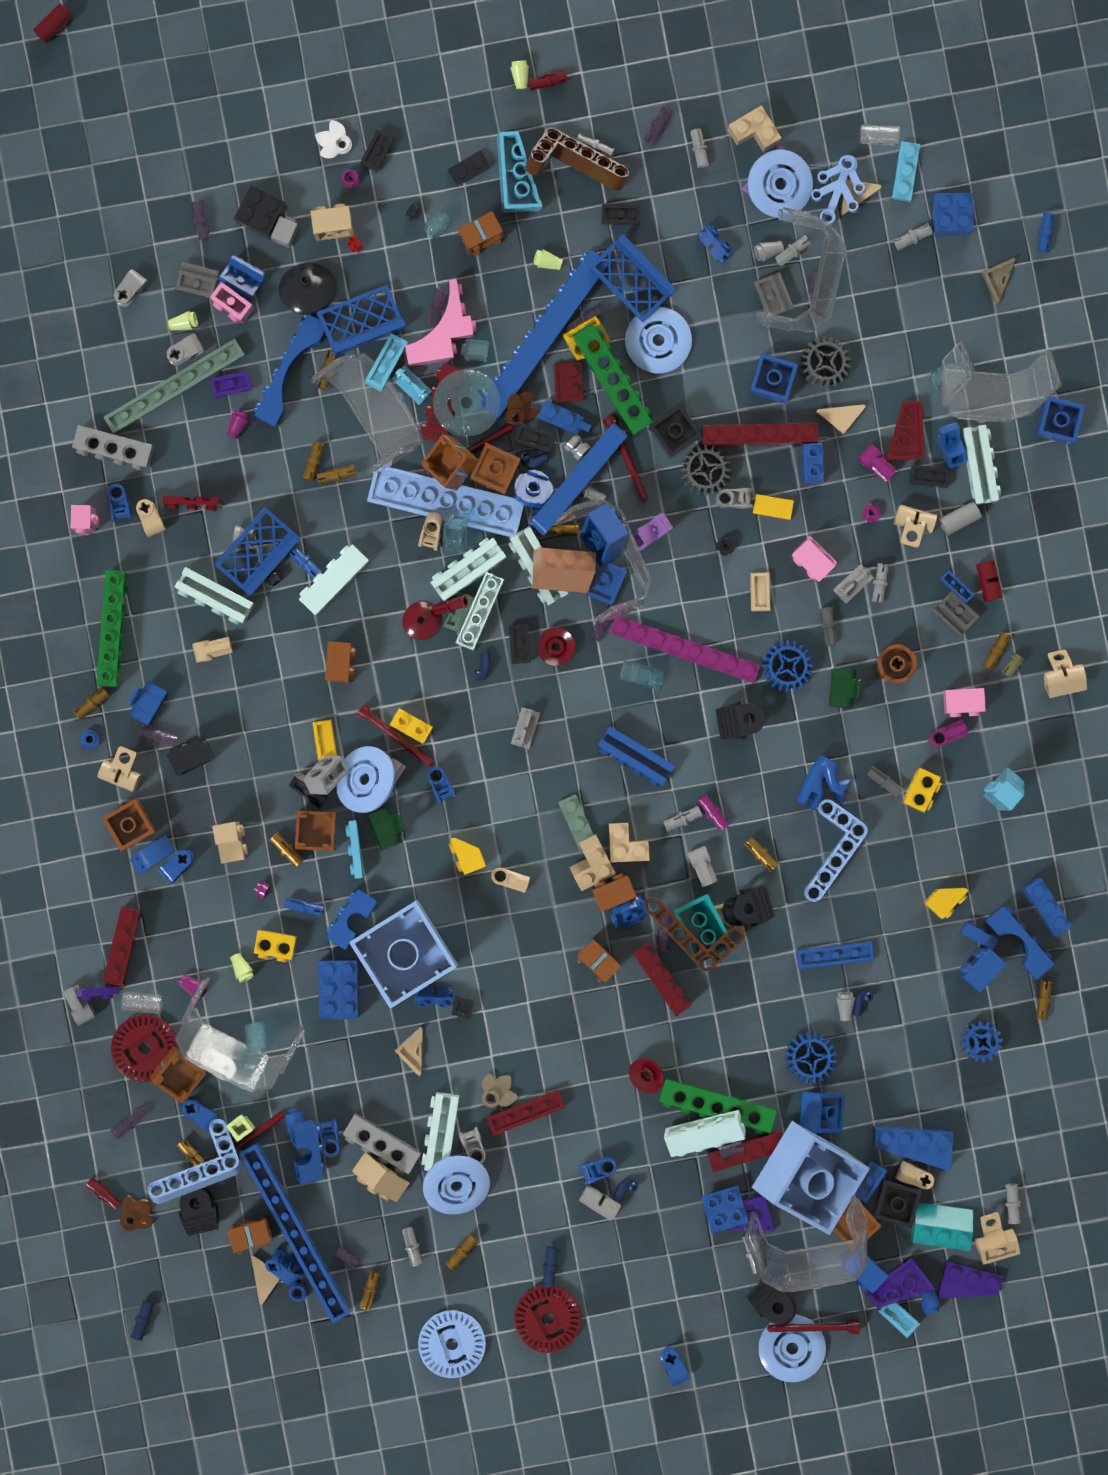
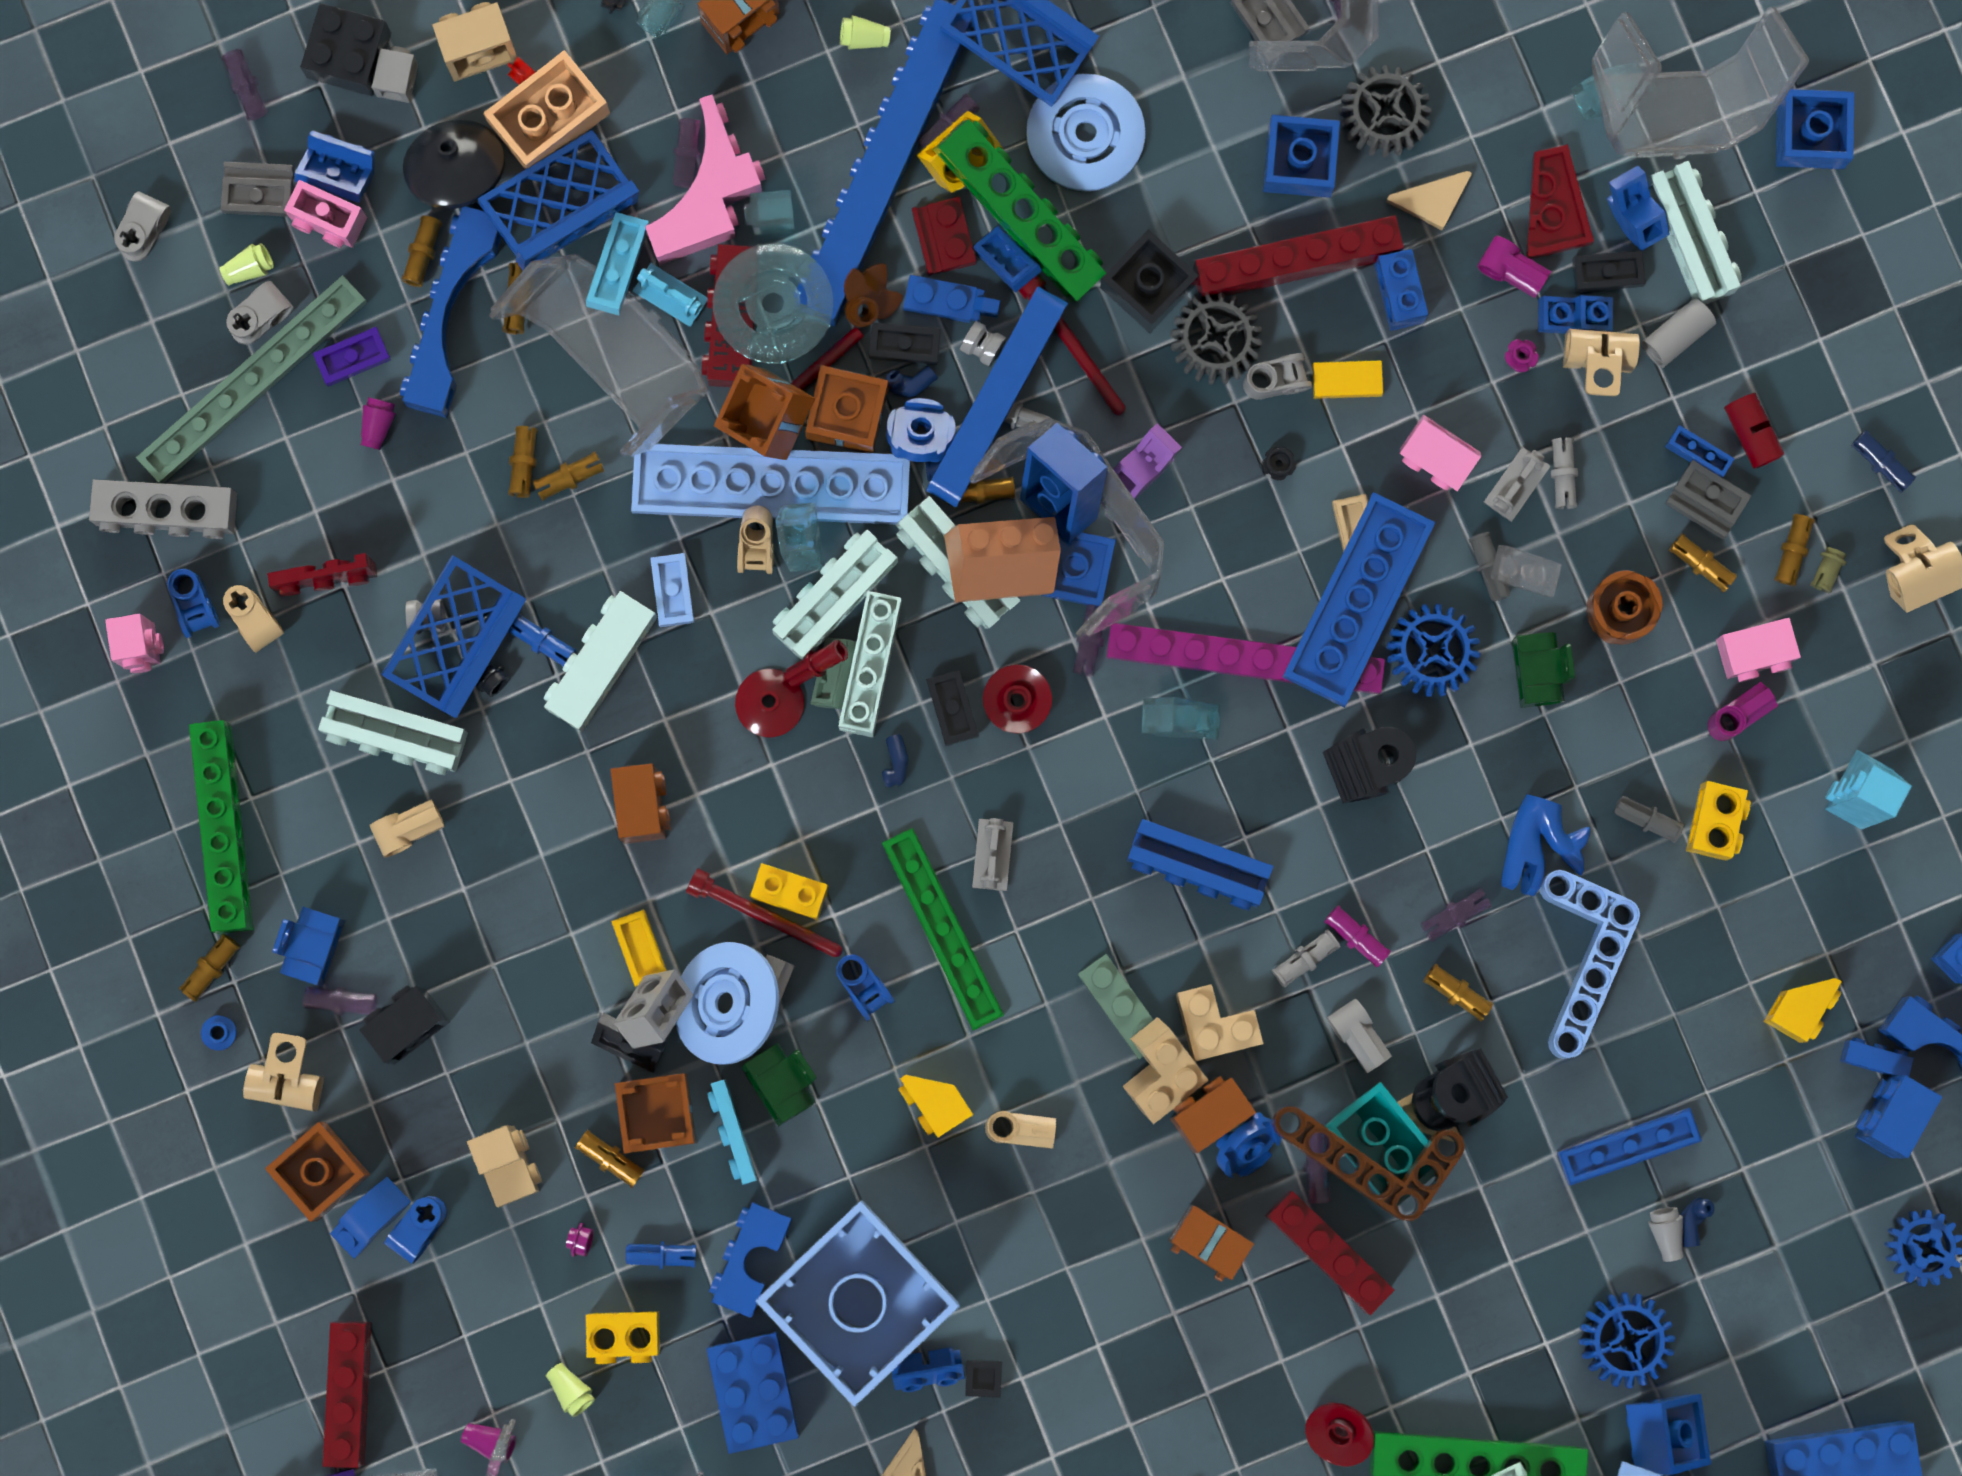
camera: 15 degrees left, 5 degrees down
none -> pearl gold pin [401,215,443,287]
none -> light nougat brick [484,50,610,170]
none -> light blue plate [650,553,694,627]
none -> green tile [882,828,1004,1031]
none -> blue plate [972,225,1042,292]
none -> blue plate [1282,492,1435,708]
none -> clear purple pin [1420,888,1492,942]
none -> clear plate [1490,545,1562,597]
none -> blue slope [1538,295,1613,333]
none -> pearl gold pin [1669,533,1737,592]
none -> dark blue pin [1851,430,1916,493]

